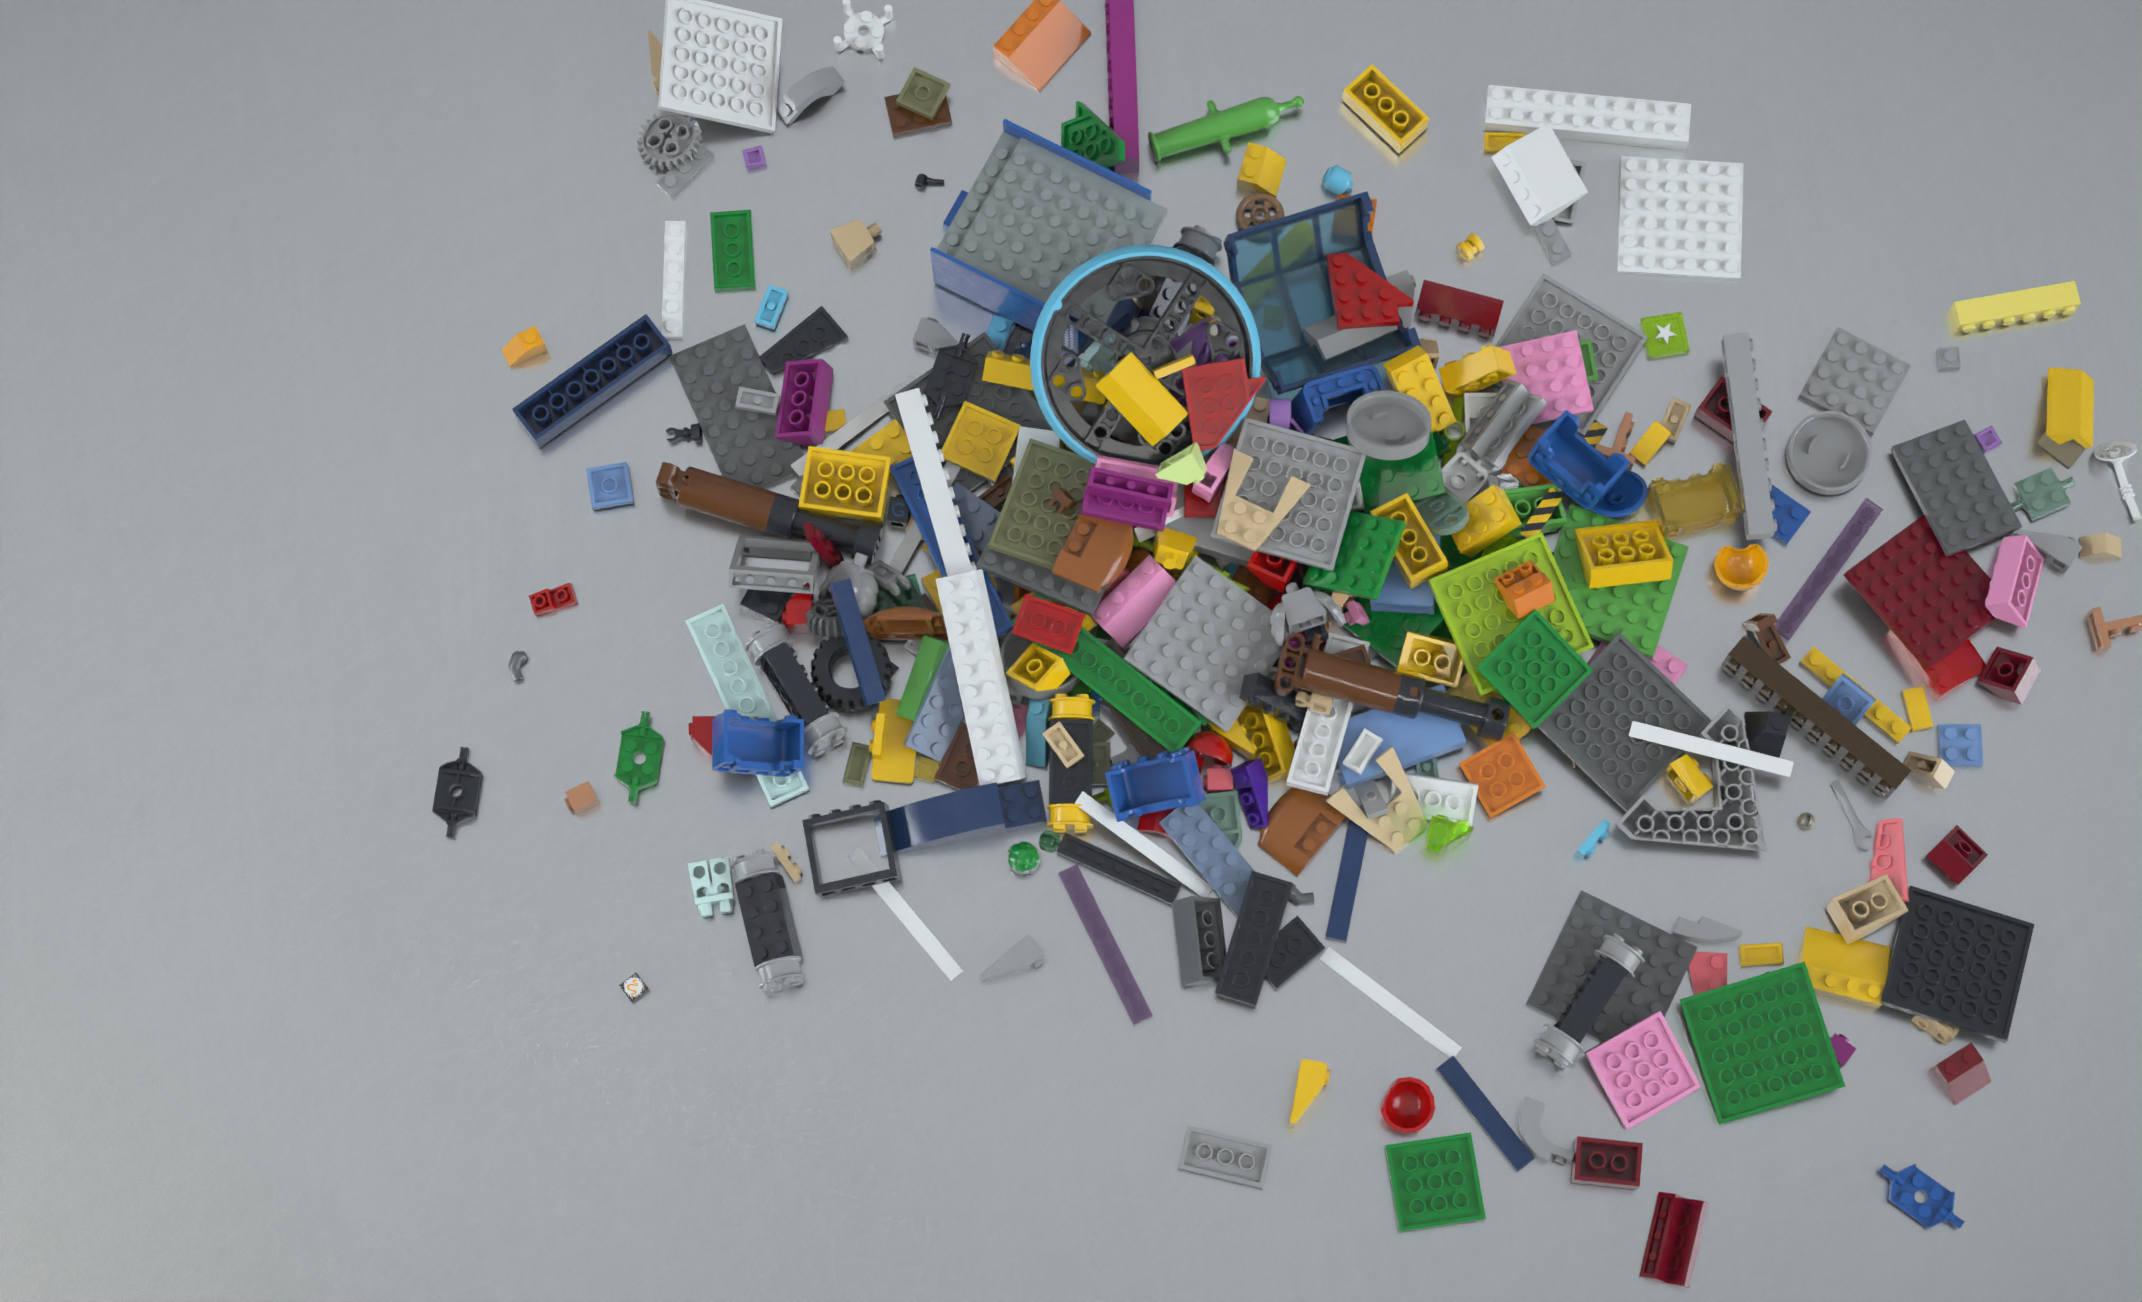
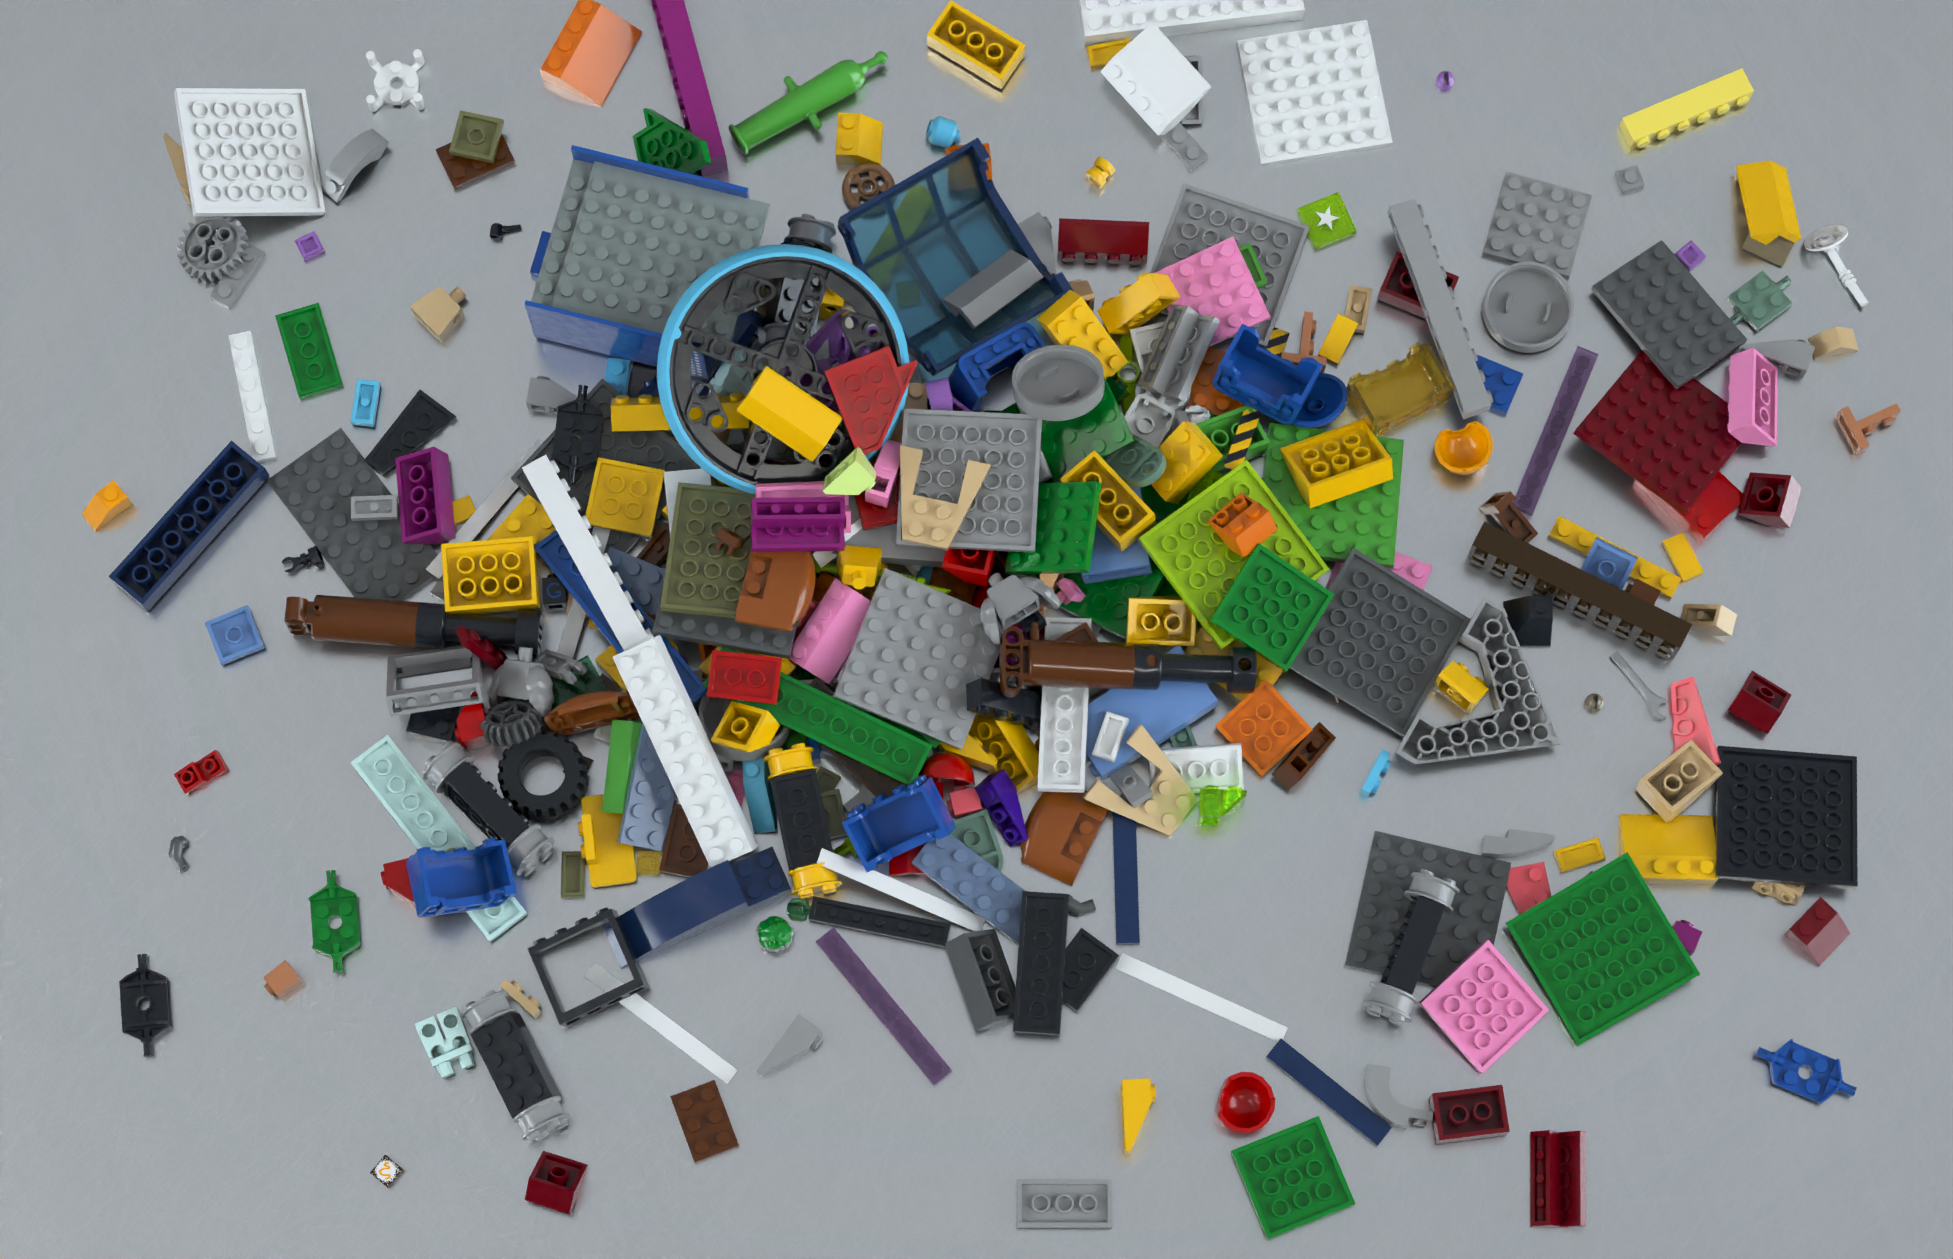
camera: 15 degrees left, 0 degrees up
dark blue tile [829,578,886,706] -> none
tan plate [1042,721,1084,769] -> none
yellow tile [1152,354,1196,379] -> none
tan plate [1295,691,1333,716] -> none
red wing [1326,253,1414,330] -> none
white sticker [1629,721,1794,777] -> none
medium blue plate [1937,724,1983,767] -> none
none -> dark red slope [525,1151,588,1214]
none -> reddish brown plate [670,1080,739,1163]
none -> reddish brown slope [1271,722,1336,790]
none -> medium lavender hinge [1436,71,1454,90]
none -> reddish brown brick [1625,579,1661,605]

